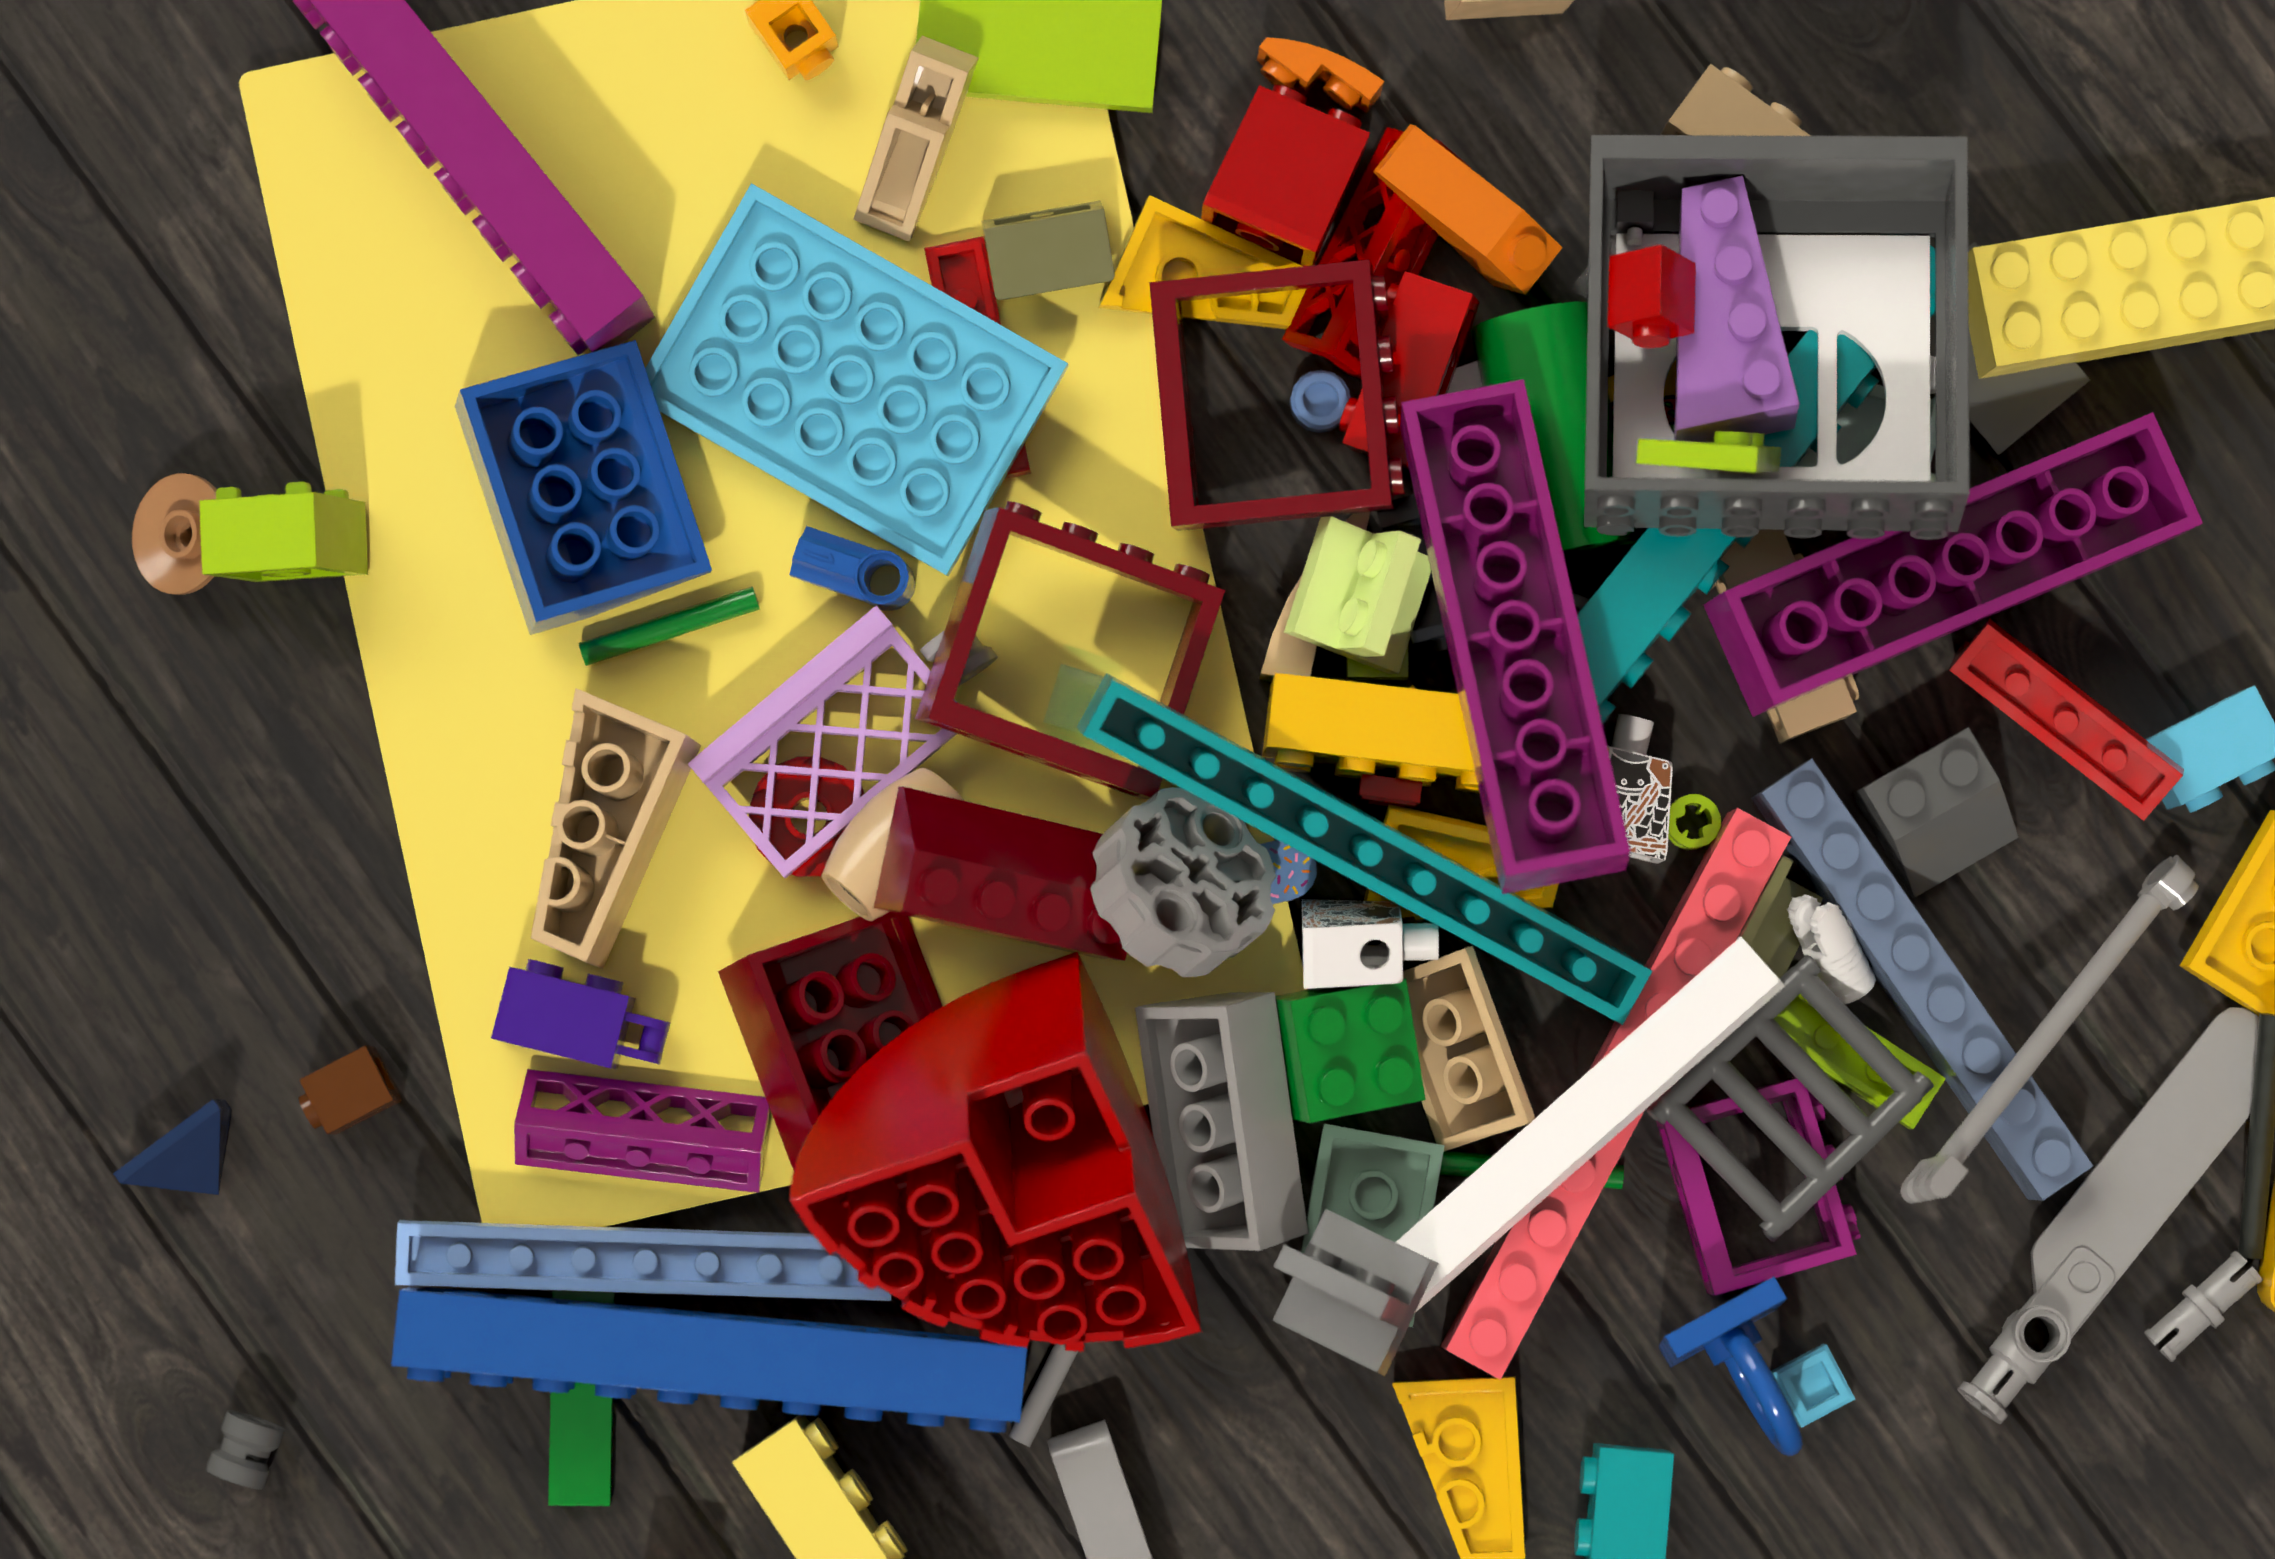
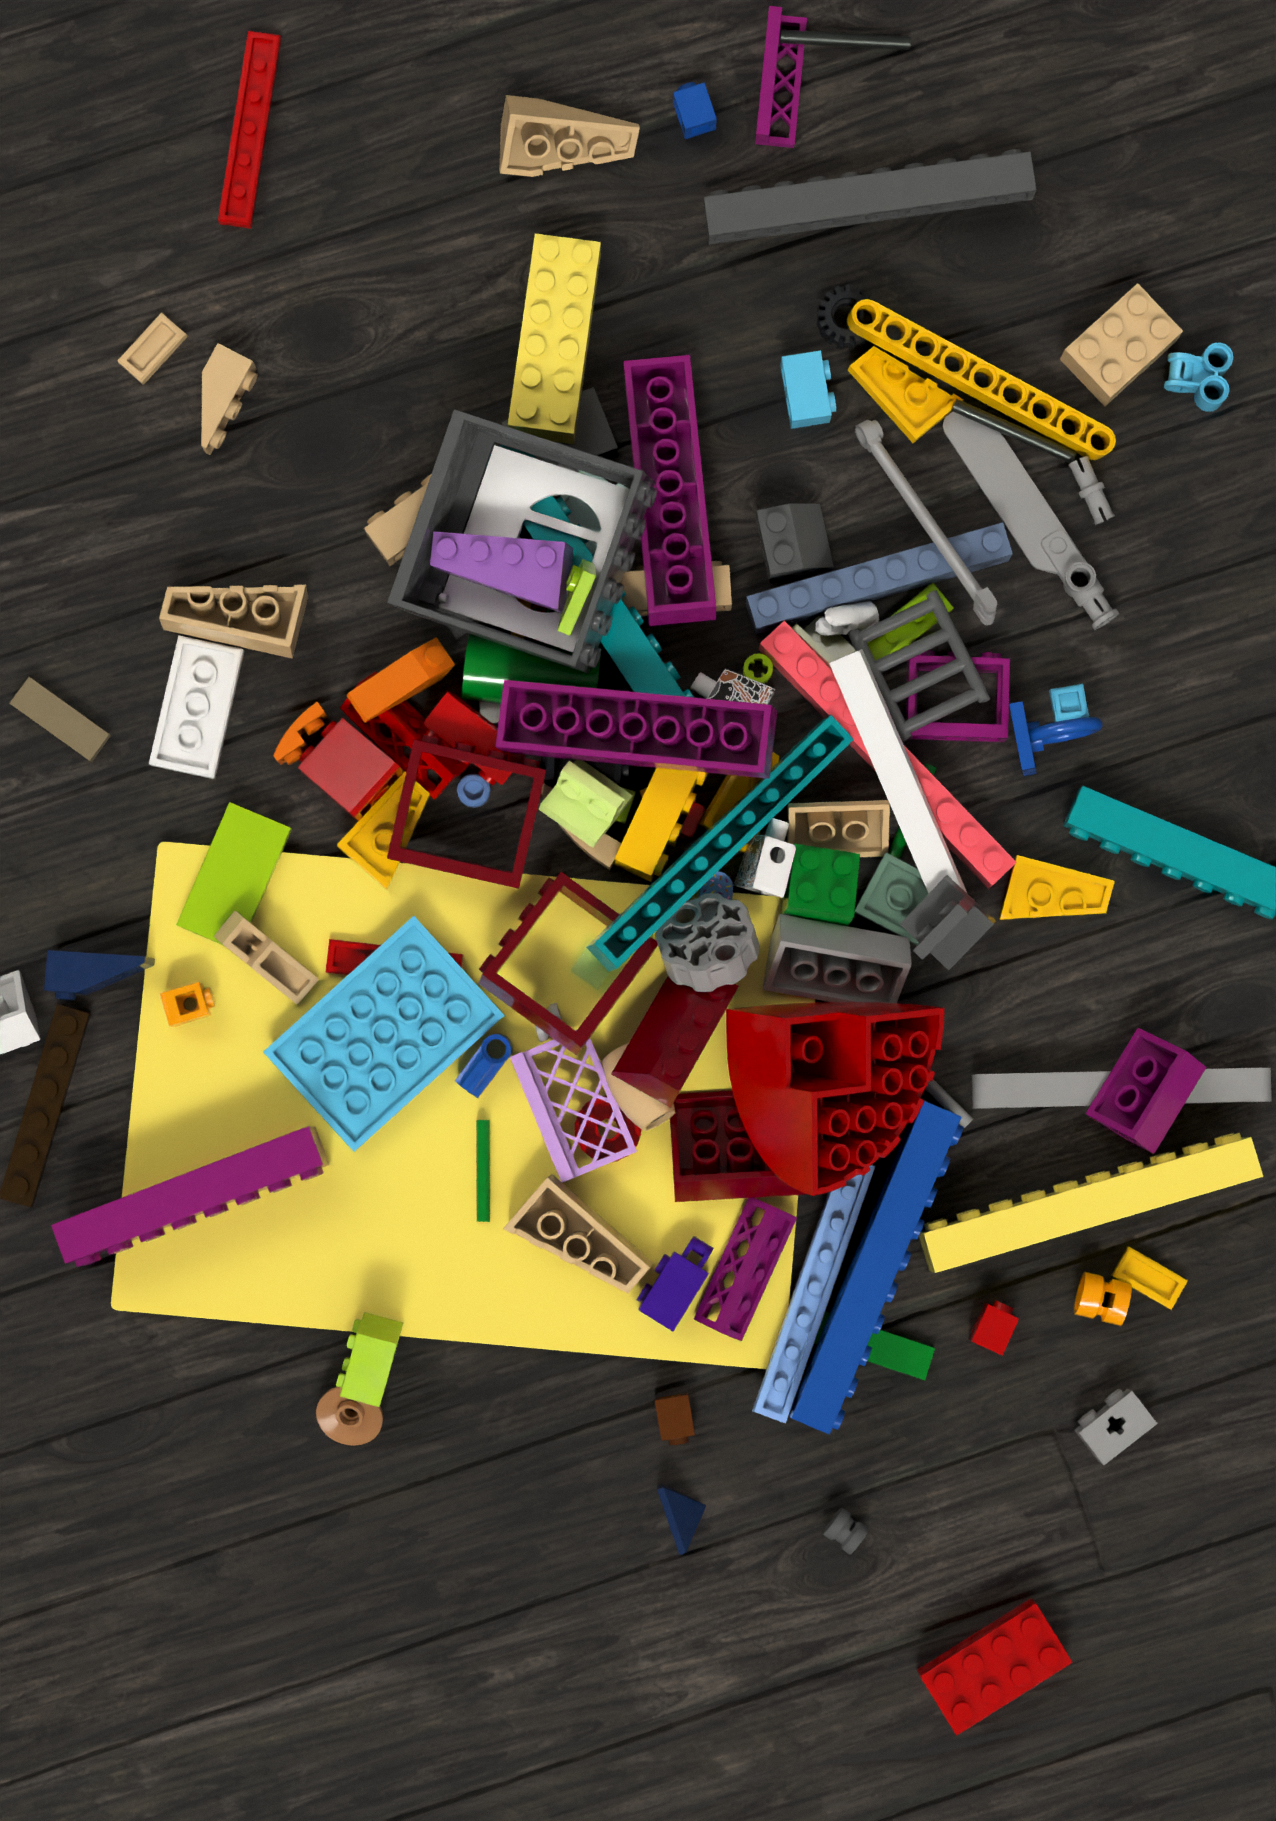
camera: 65 degrees left, 0 degrees up
blue slope [455,340,712,635] -> none
olive panel [981,201,1115,300] -> none
red brick [1607,244,1696,348] -> none
red fence [1949,619,2184,821] -> none

